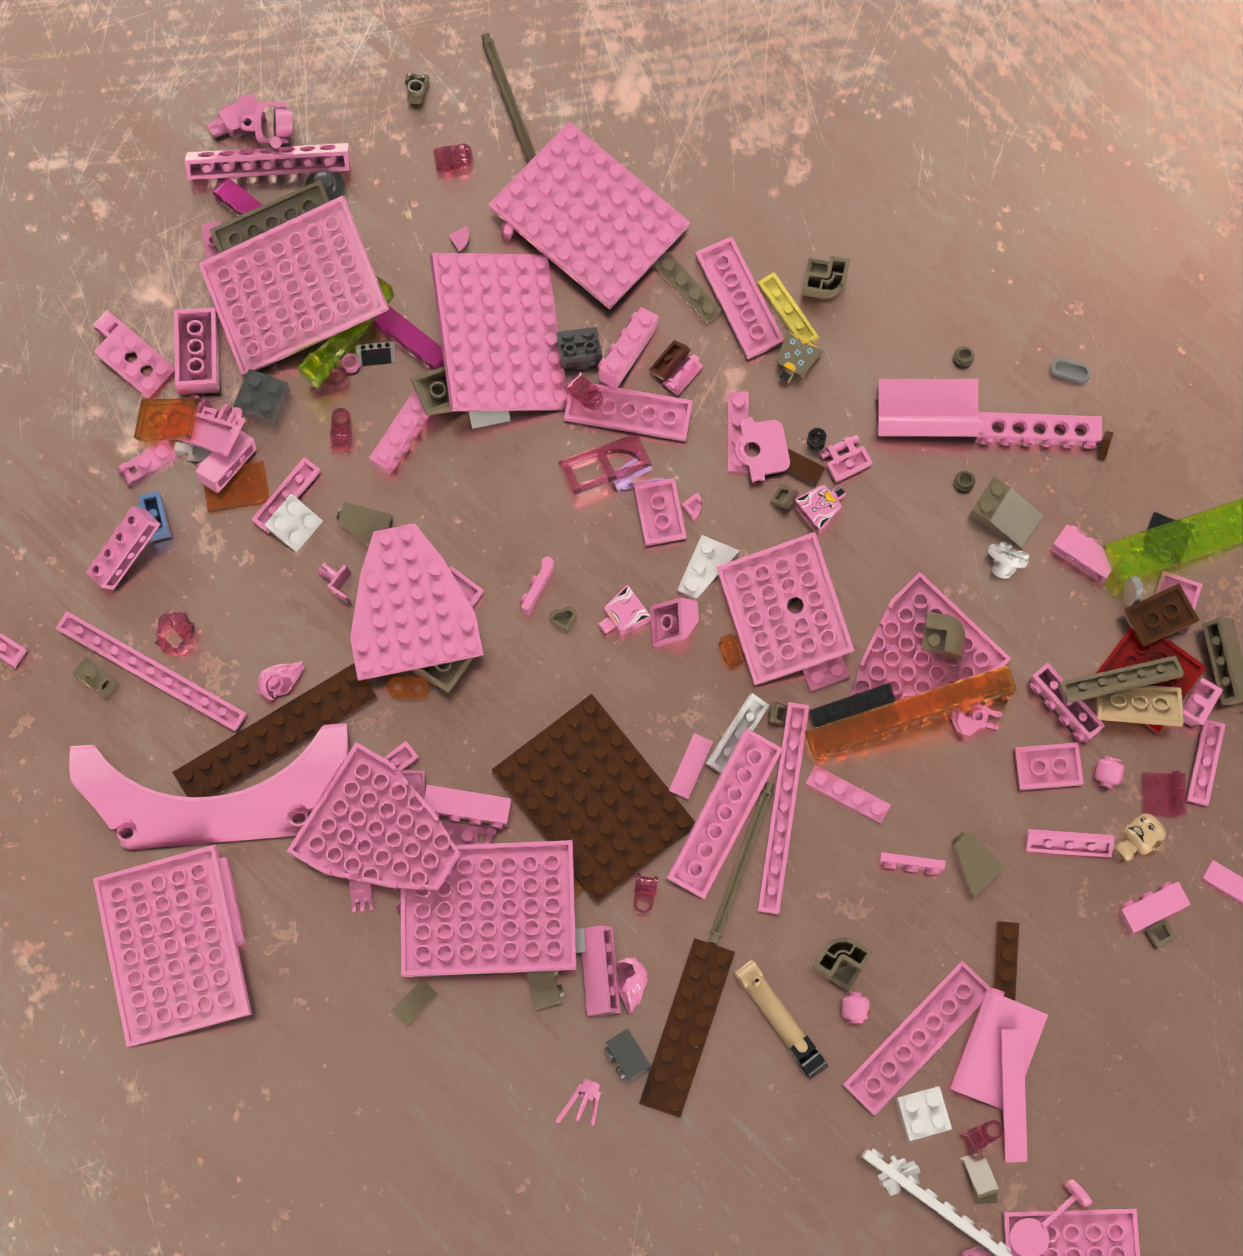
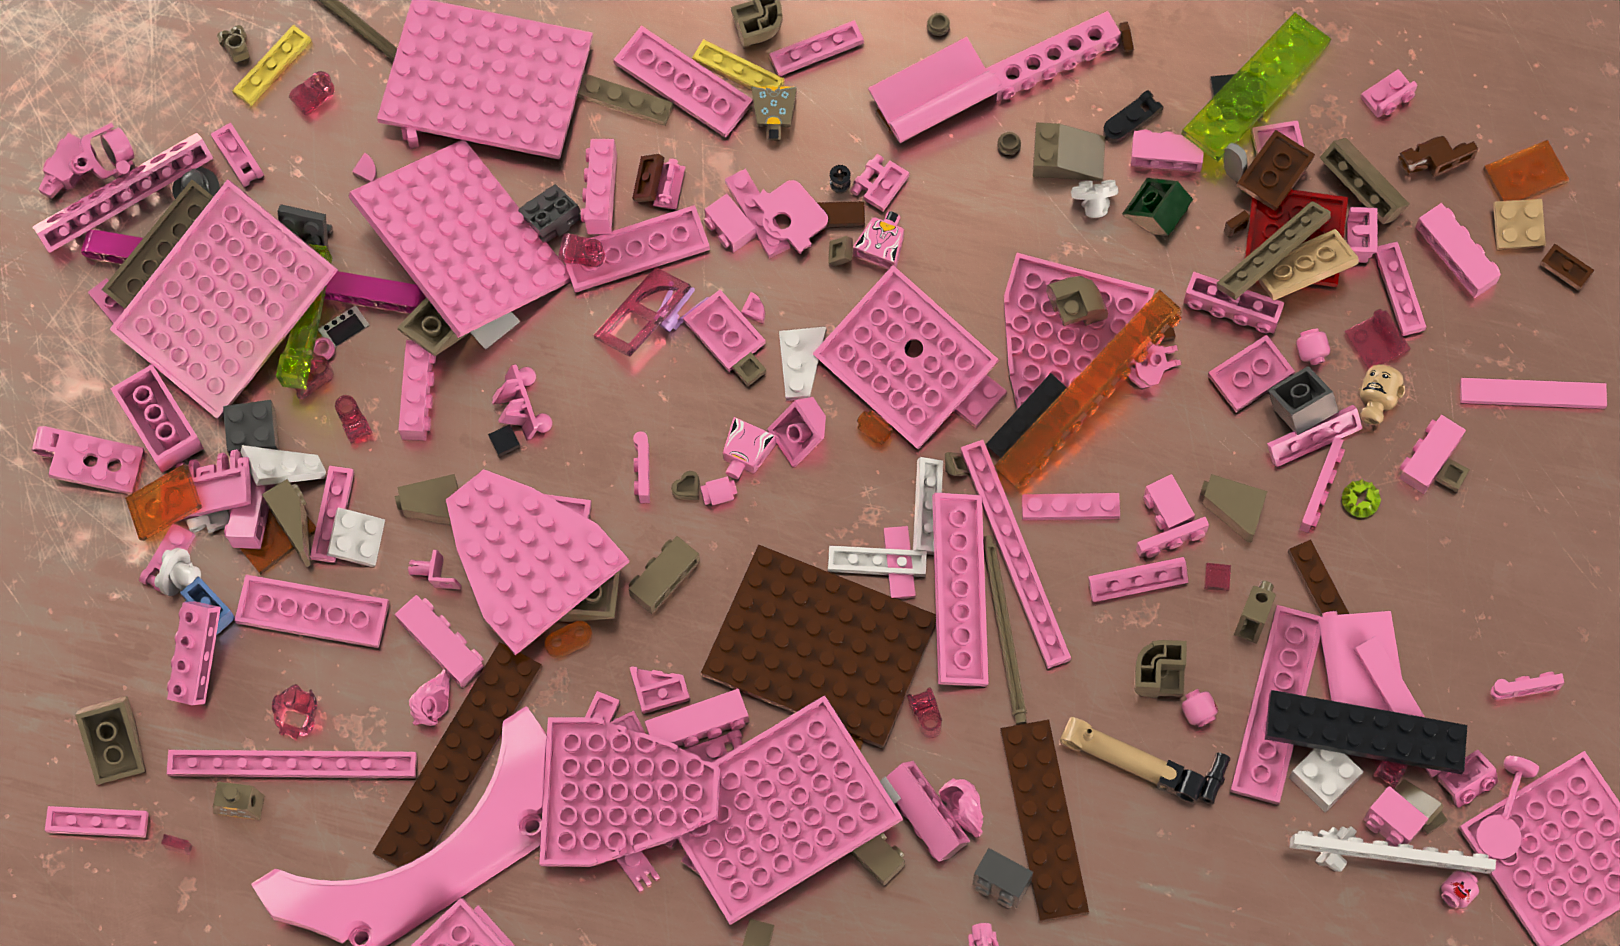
camera: 25 degrees left, 5 degrees down
none -> dark tan slope [75,696,145,785]
none -> white plate [154,548,201,596]
none -> clear pink tile [161,834,192,855]
none -> bright pink plate [211,122,264,188]
none -> light yellow tile [232,25,312,107]
none -> bright pink plate [234,575,390,648]
none -> white wing [240,445,326,486]
none -> dark tan slope [262,479,311,567]
none -> dark grey plate [277,204,333,253]
none -> bright pink brick [395,595,484,689]
none -> black tile [488,424,521,457]
none -> bright pink piece [492,365,552,440]
none -> dark tan brick [629,536,700,614]
none -> bright pink wing [630,667,690,714]
none -> bright pink brick [700,476,737,506]
none -> bright pink brick [704,194,756,253]
none -> dark tan plate [732,352,766,386]
none -> bright pink plate [769,20,864,76]
none -> white plate [828,546,927,577]
none -> bright pink plate [1088,557,1188,602]
none -> black plate [1103,90,1164,143]
none -> dark green slope [1122,178,1193,236]
none -> bright pink brick [1143,474,1195,532]
none -> black pin [1199,752,1230,804]
none -> clear pink tile [1204,563,1231,591]
none -> reddish brown tile [1224,210,1250,238]
none -> dark tan torso [1234,581,1276,644]
none -> black plate [1265,690,1468,775]
none -> dark grey brick [1267,366,1339,435]
none -> bright pink plate [1299,437,1345,533]
none -> lime gear [1342,479,1381,518]
none -> bright pink brick [1363,786,1429,847]
none -> bright pink bracket [1437,750,1498,808]
none -> bright pink plate [1490,672,1564,700]

